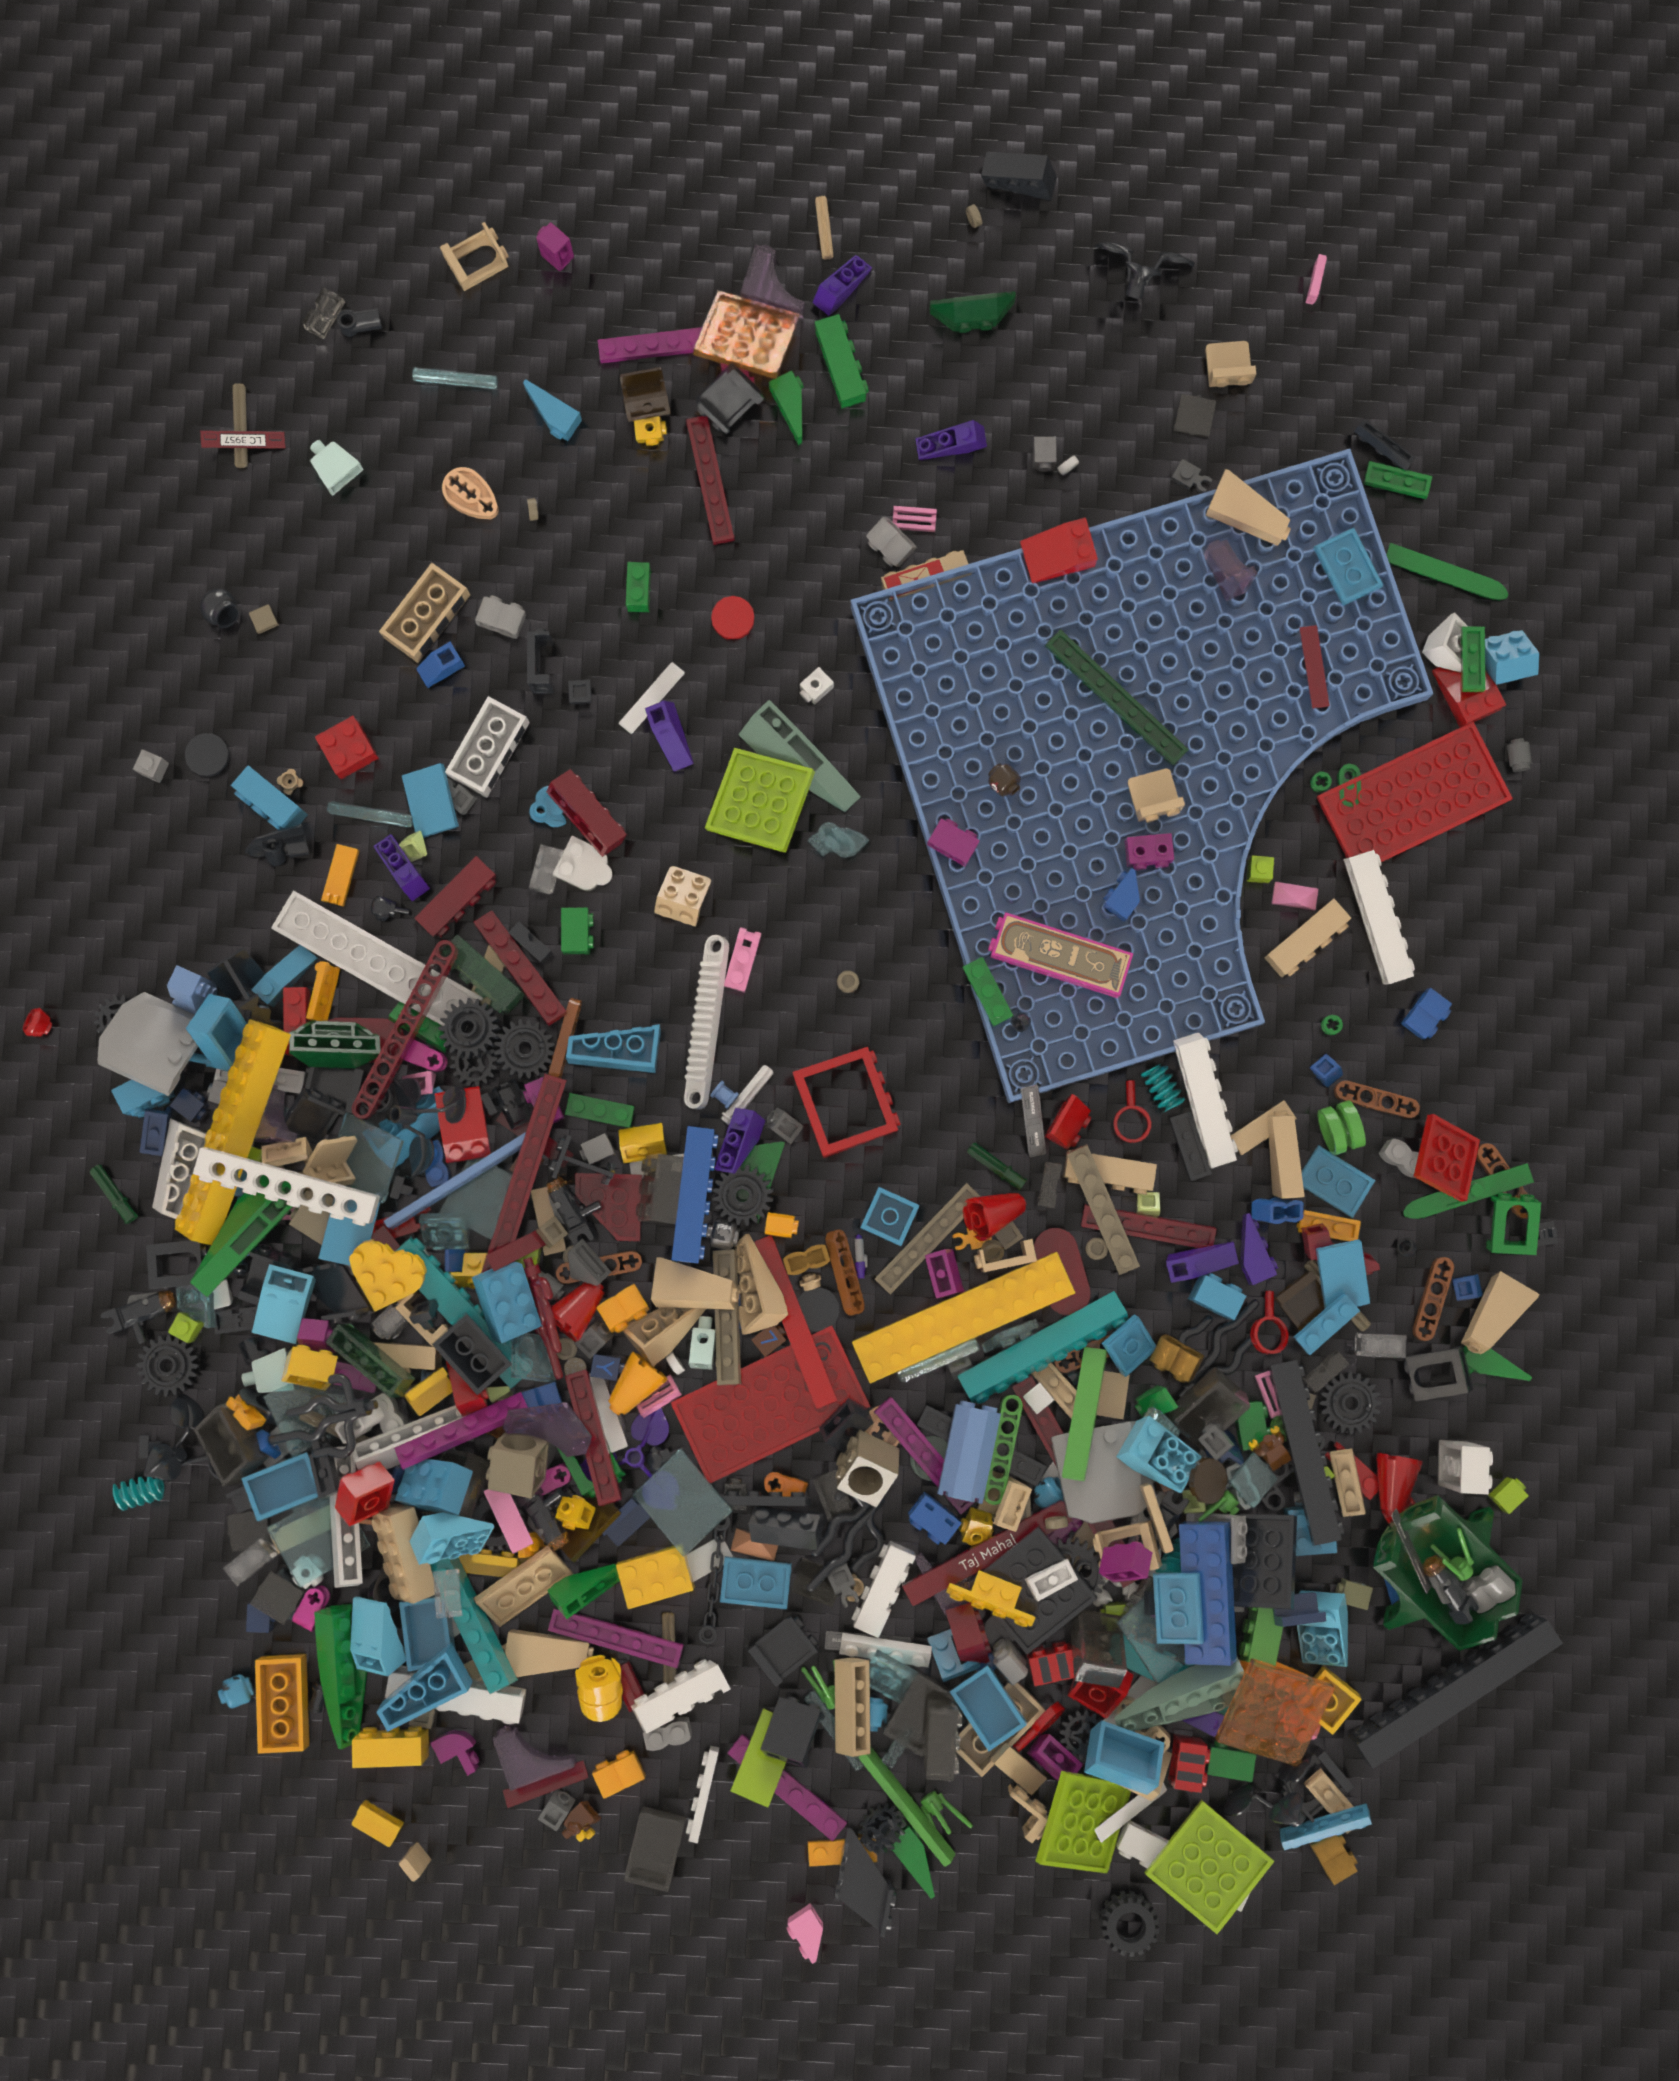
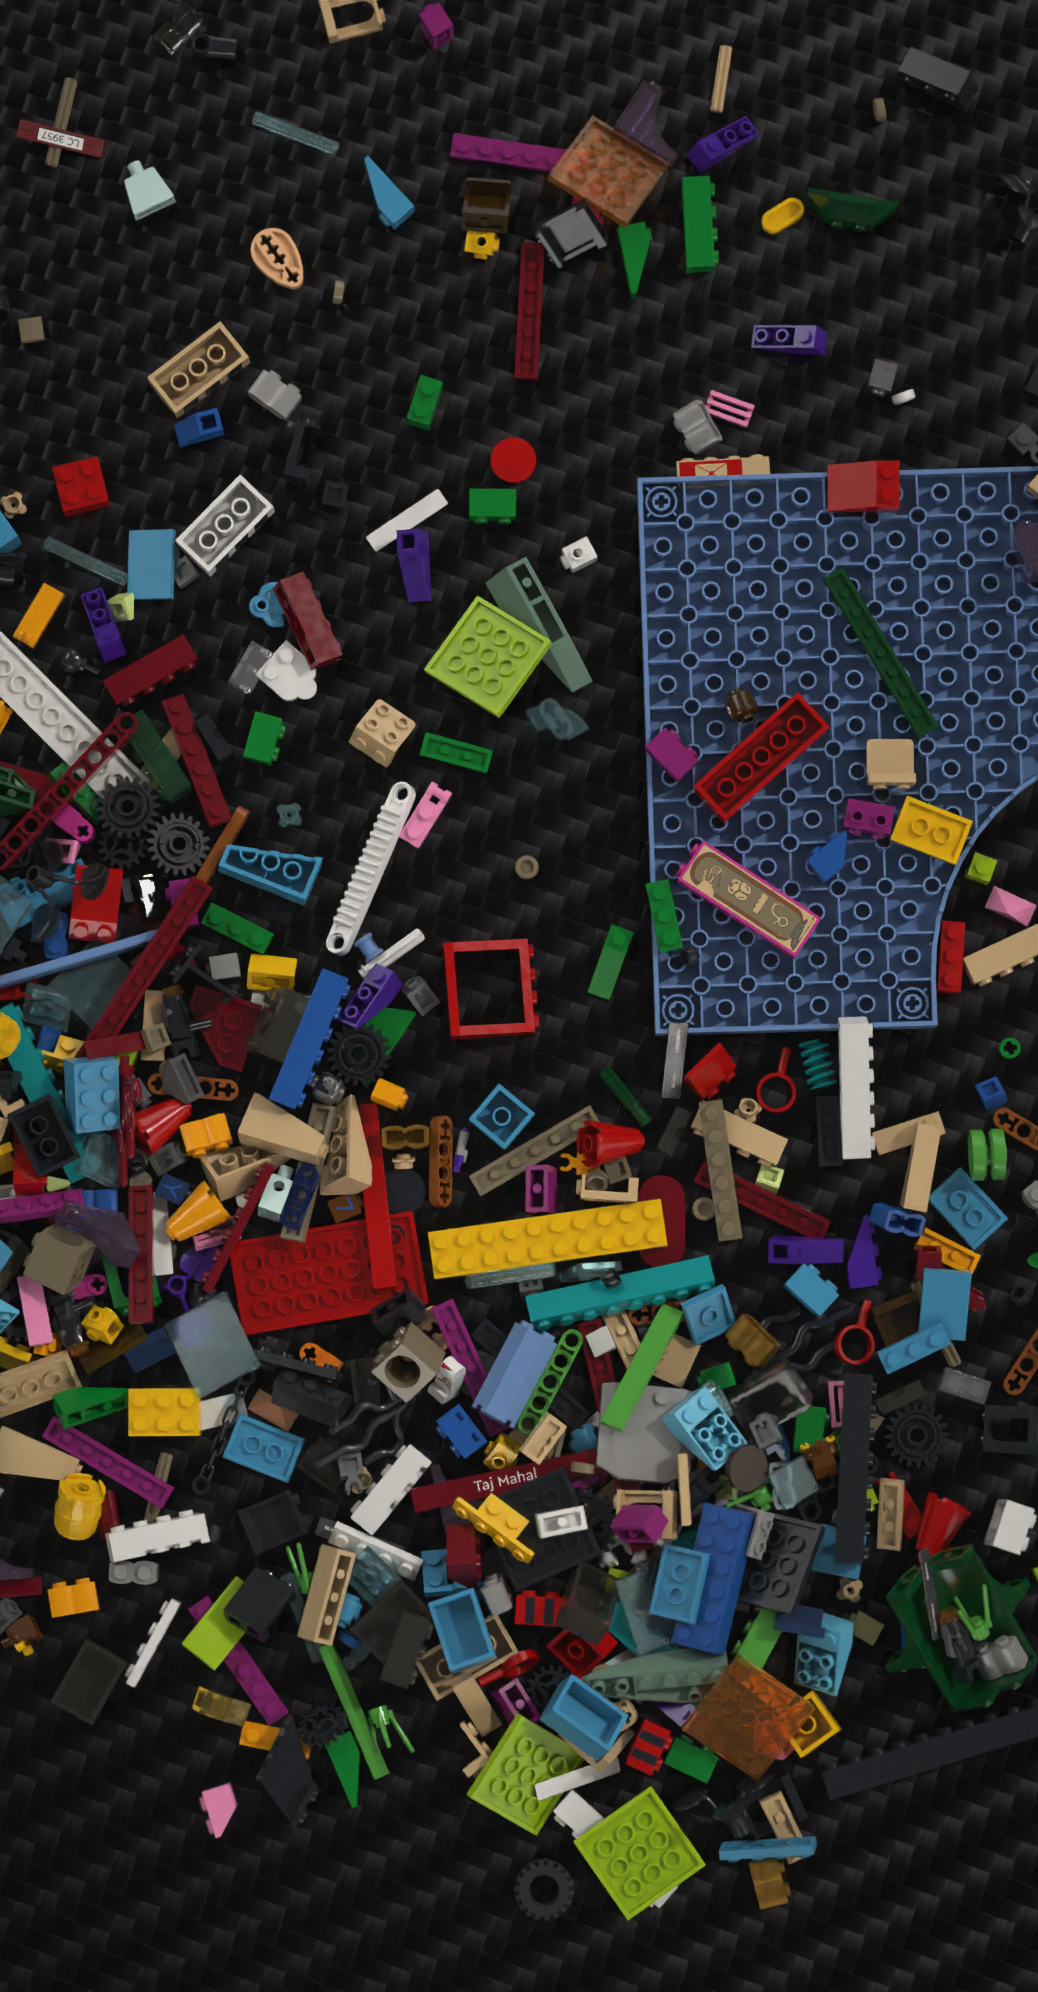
camera: 15 degrees right, 0 degrees up
none -> black hinge [128,1156,147,1175]
none -> clear yellow brick [192,1686,251,1727]
none -> dark red plate [200,1161,275,1293]
none -> clear light blue plate [277,803,302,827]
none -> clear blue beam [280,1163,320,1230]
none -> blue tile [337,1629,362,1649]
none -> green plate [420,732,493,774]
none -> white leg [427,1356,466,1404]
none -> green brick [469,489,516,524]
none -> green slope [587,924,634,1000]
none -> black hinge [602,1268,622,1289]
none -> red brick [693,692,830,824]
none -> tan plate [735,1098,762,1123]
none -> yellow tile [761,198,804,234]
none -> tan plate [837,1577,863,1603]
none -> yellow plate [890,796,973,865]
none -> red brick [936,921,965,995]

